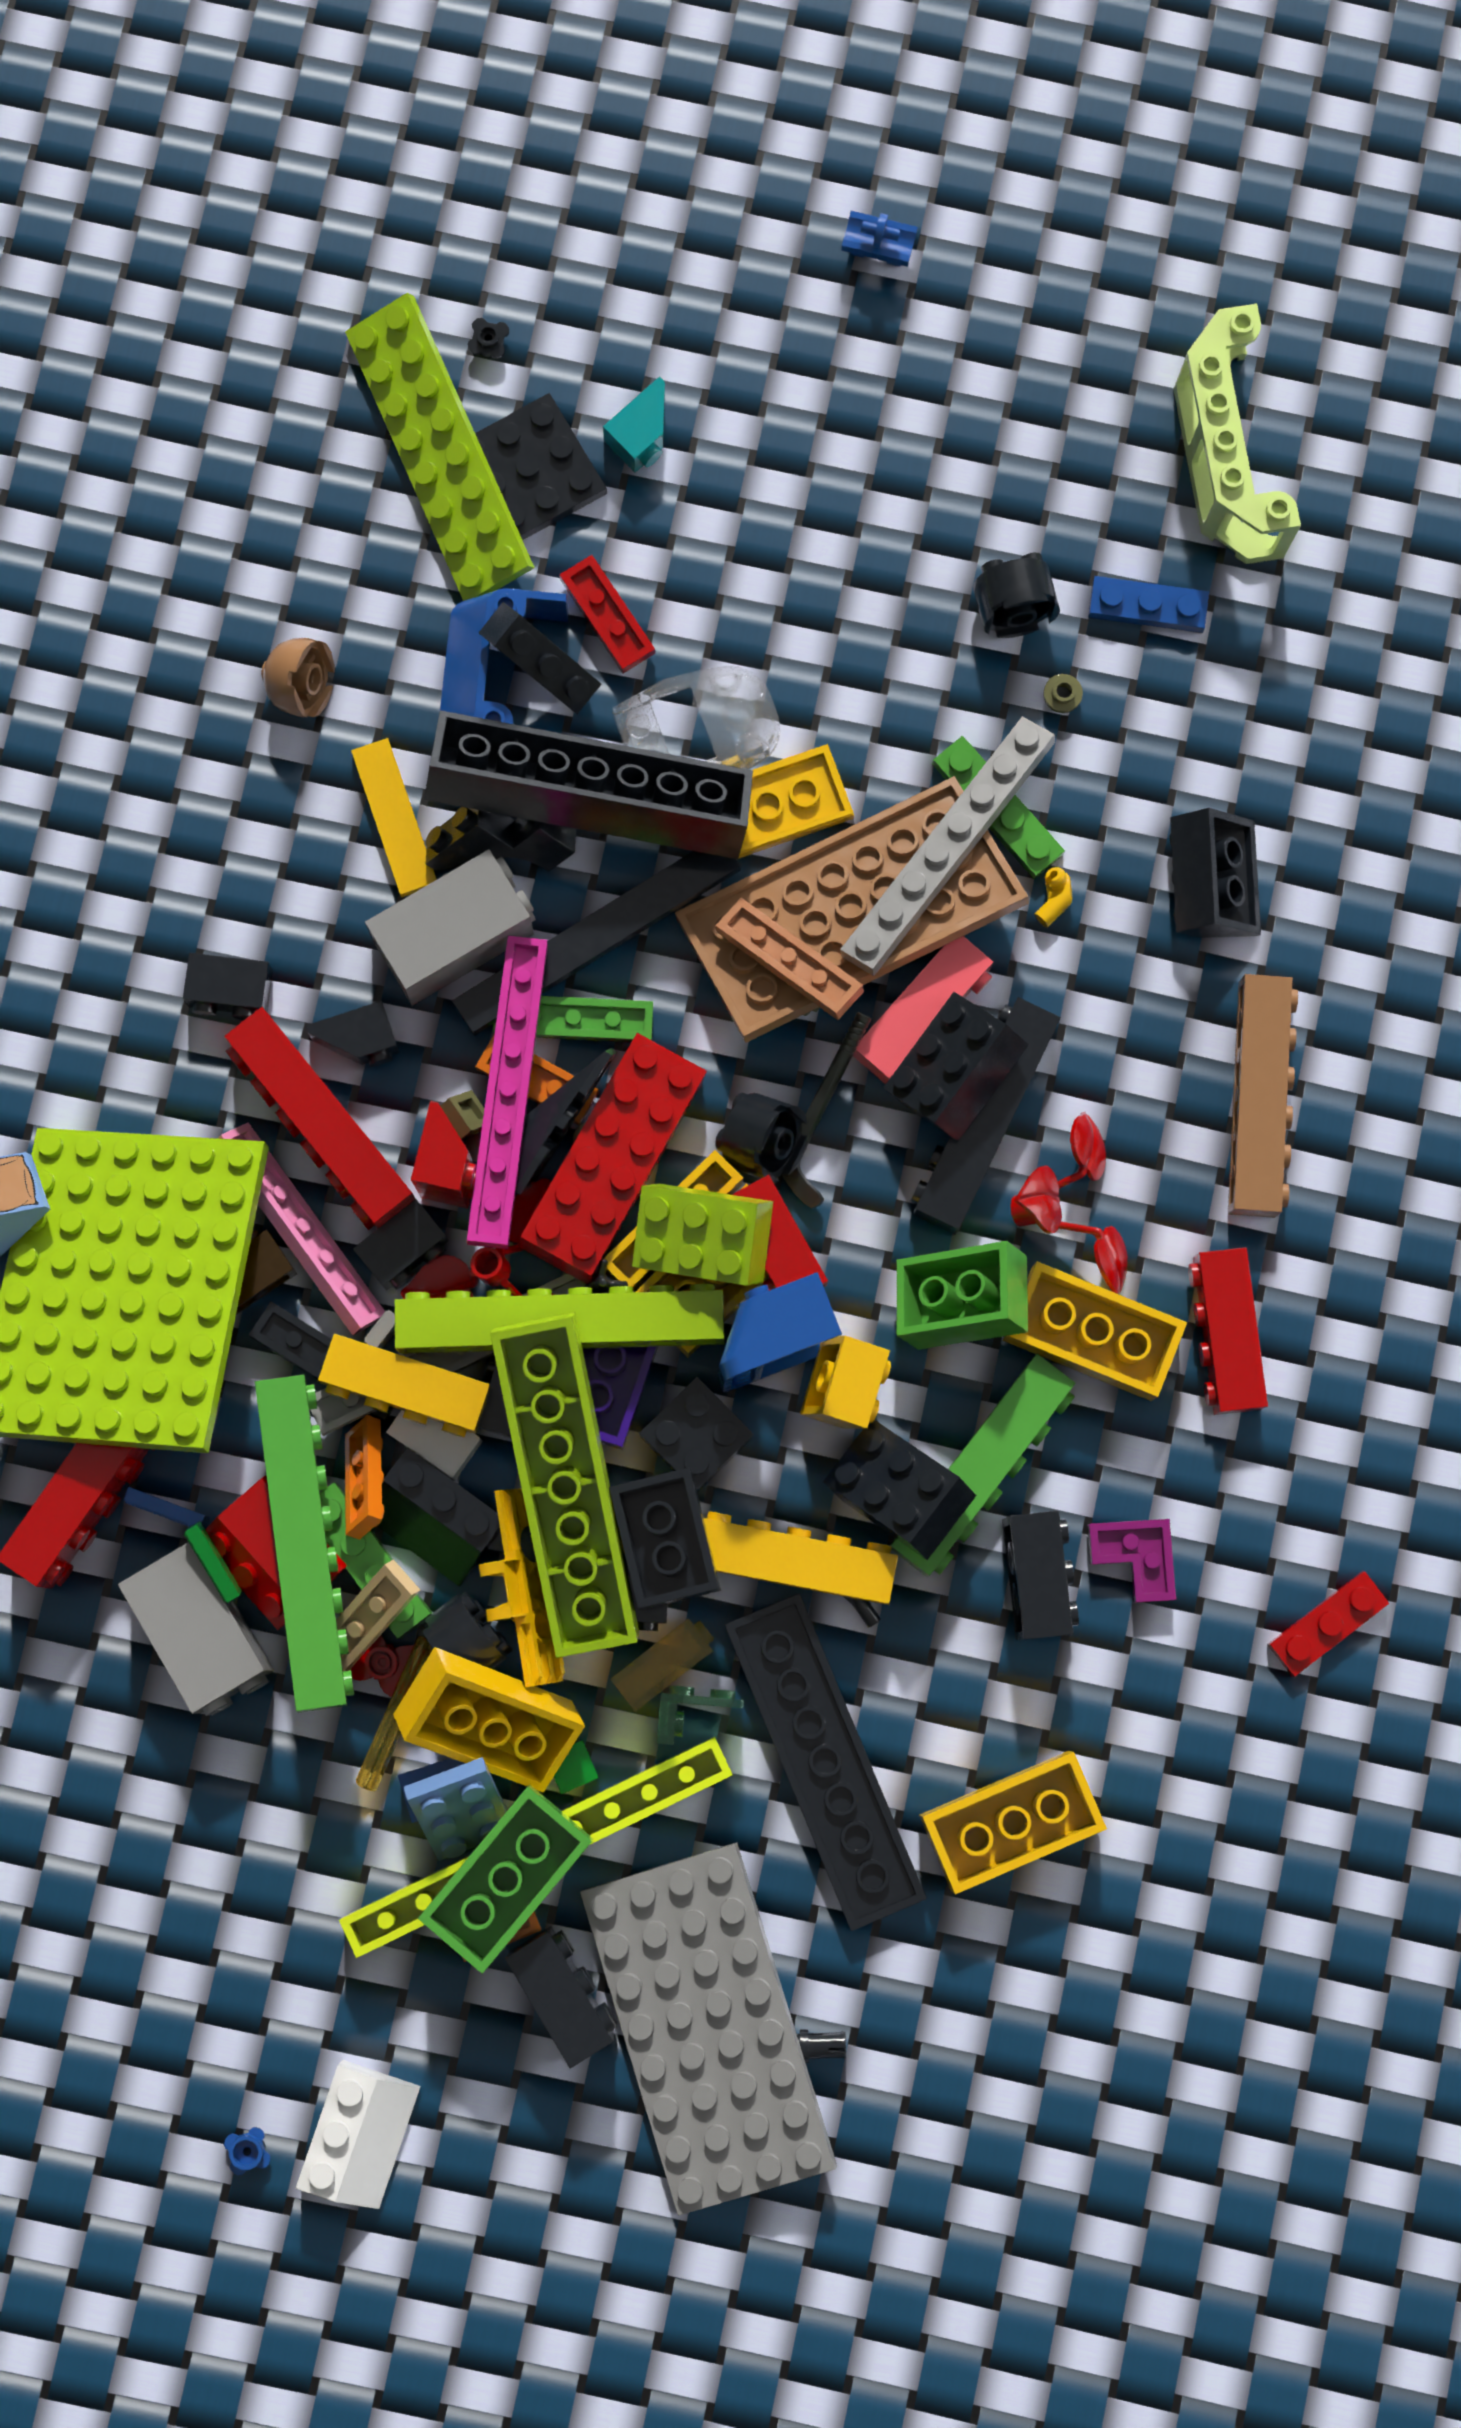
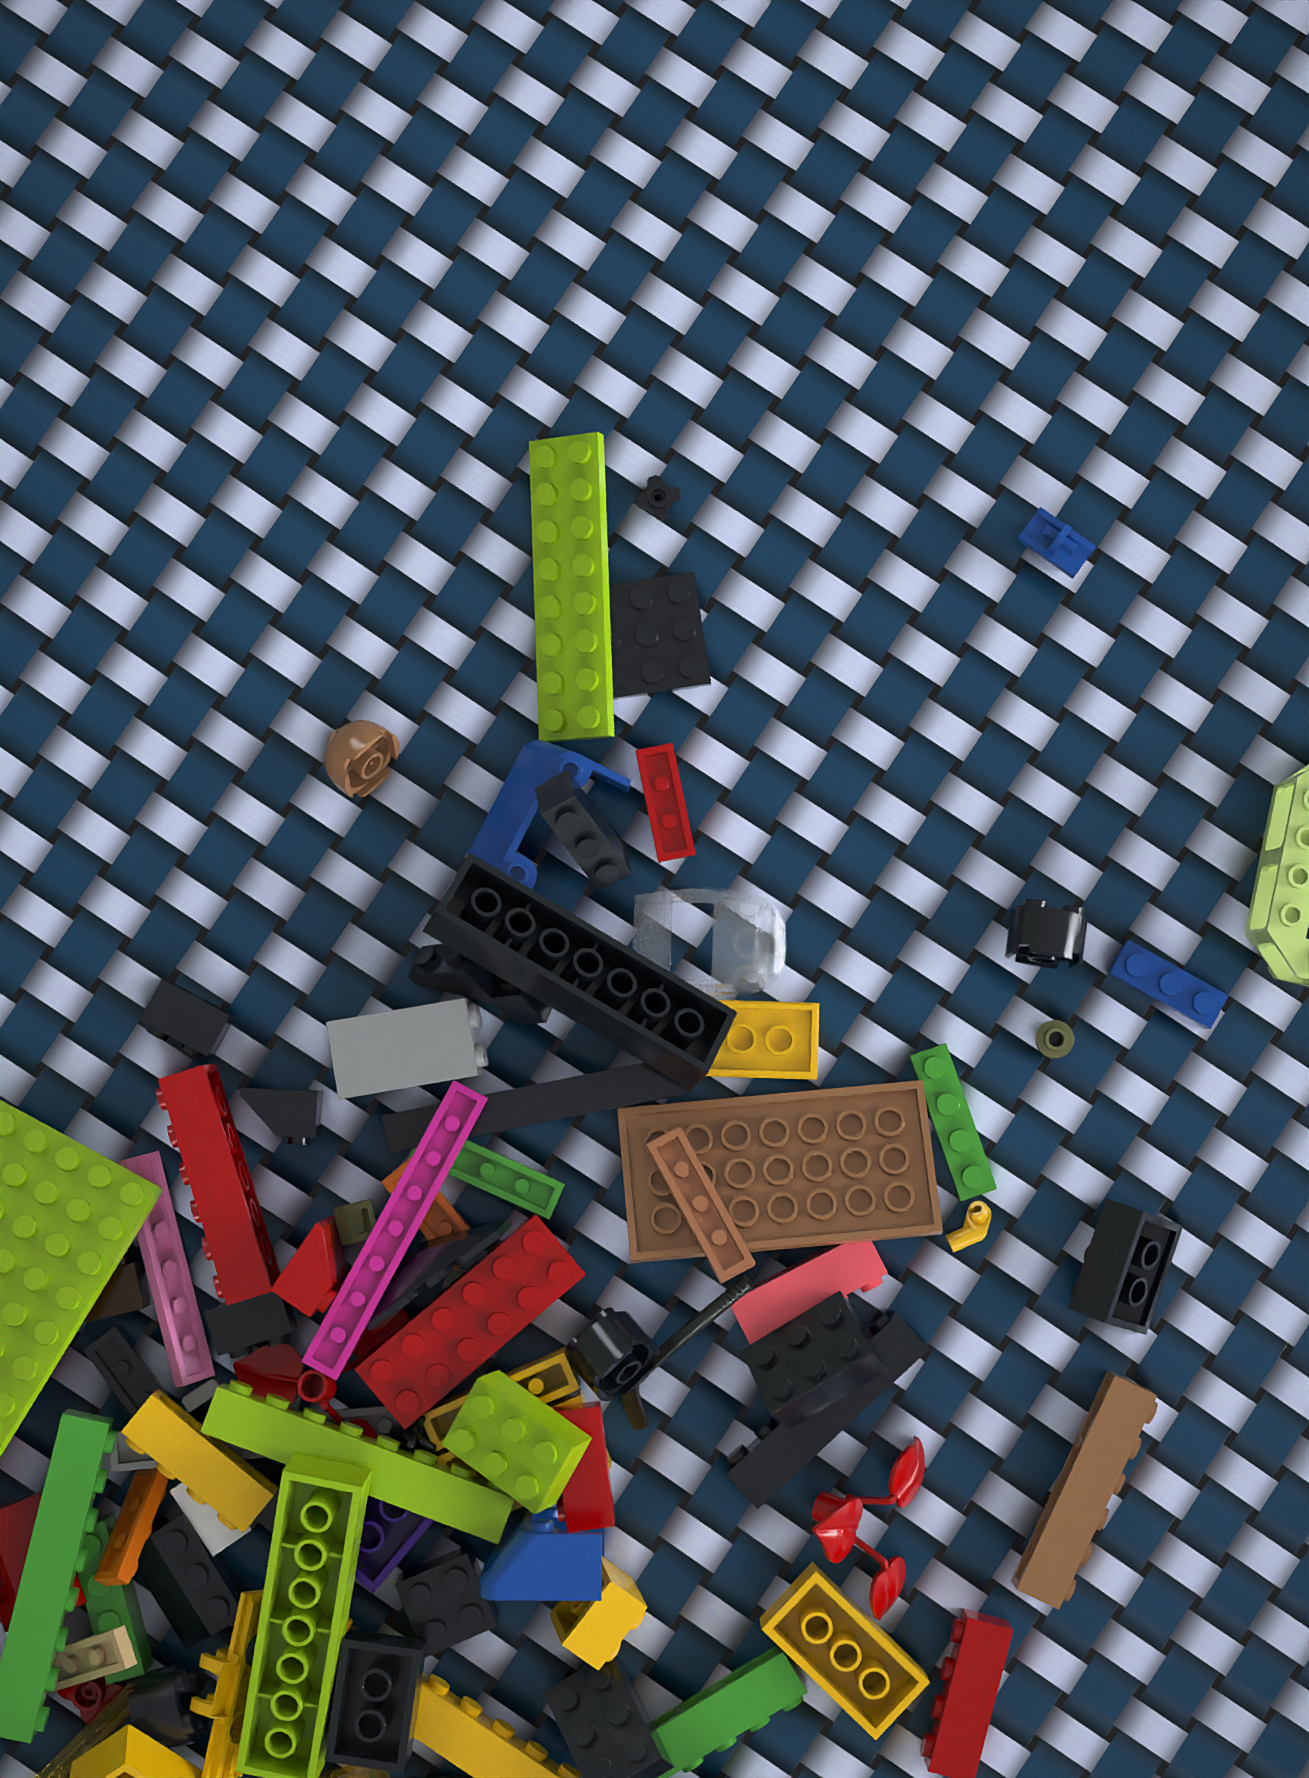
camera: 25 degrees right, 5 degrees up
yellow tile [351,738,437,898] -> none
teal slope [603,376,665,473] -> none
light grey plate [840,716,1055,976] -> none
bright green brick [897,1241,1028,1350] -> none

